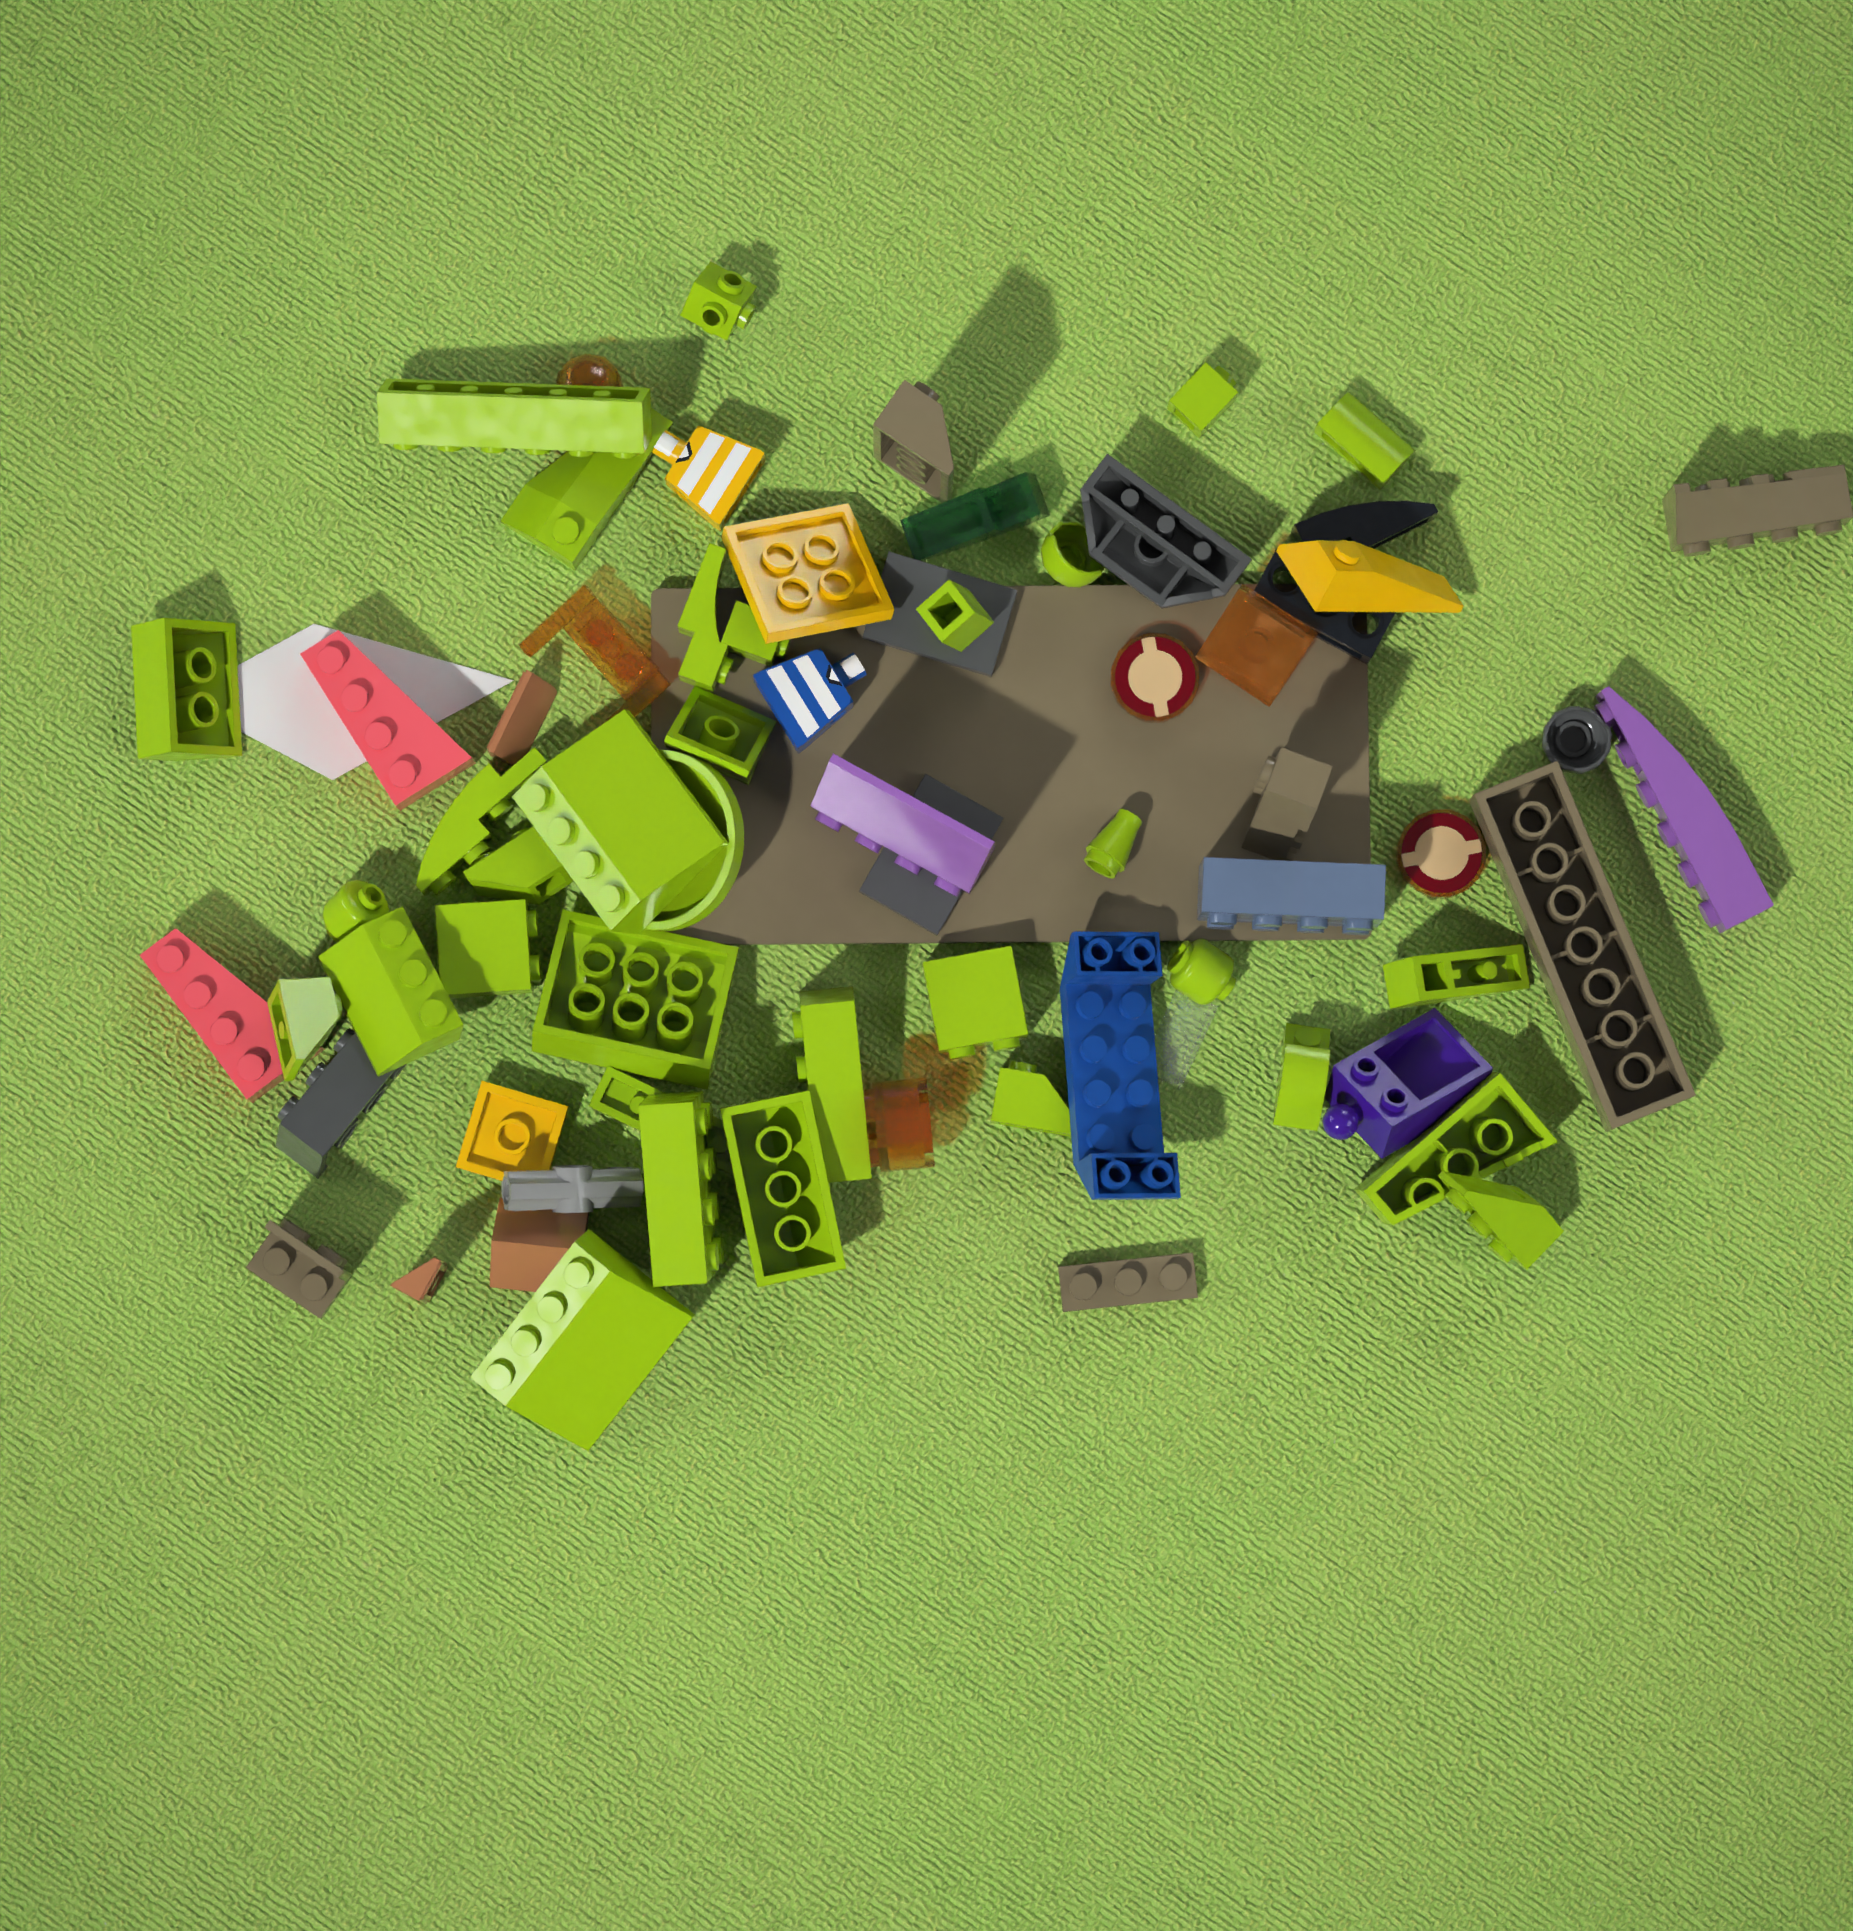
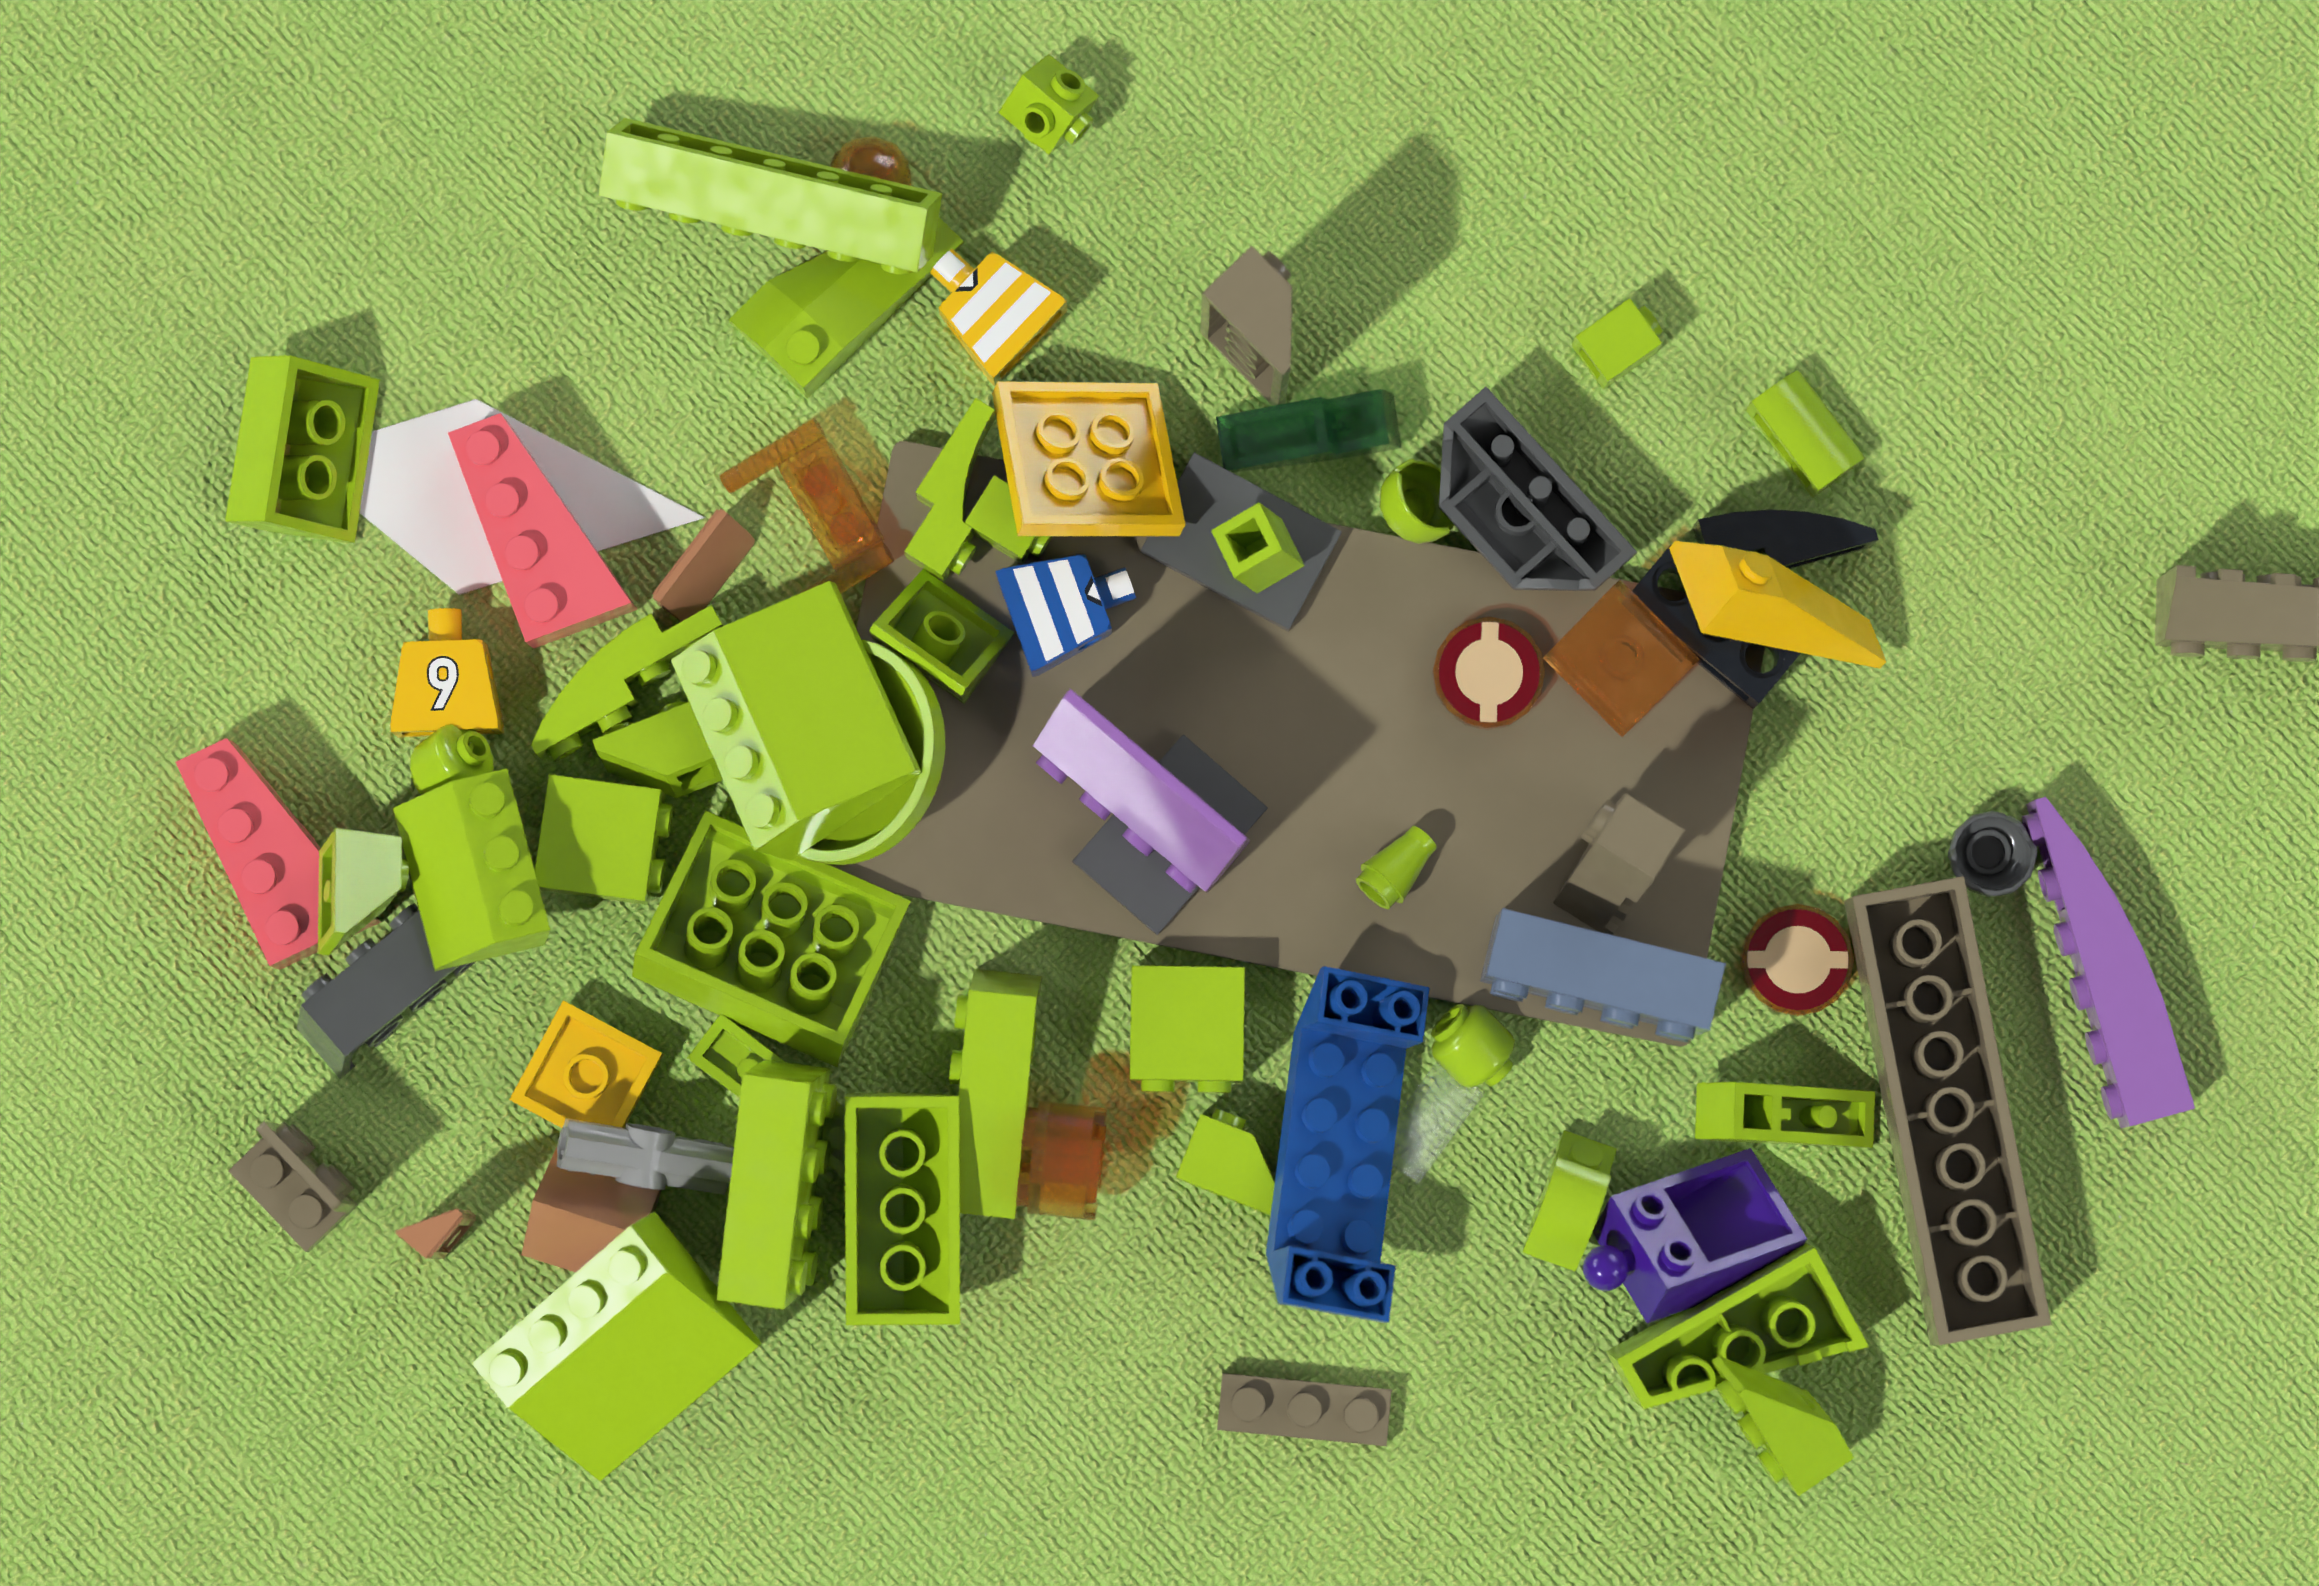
camera: 15 degrees right, 0 degrees up
none -> yellow torso [390,608,504,737]

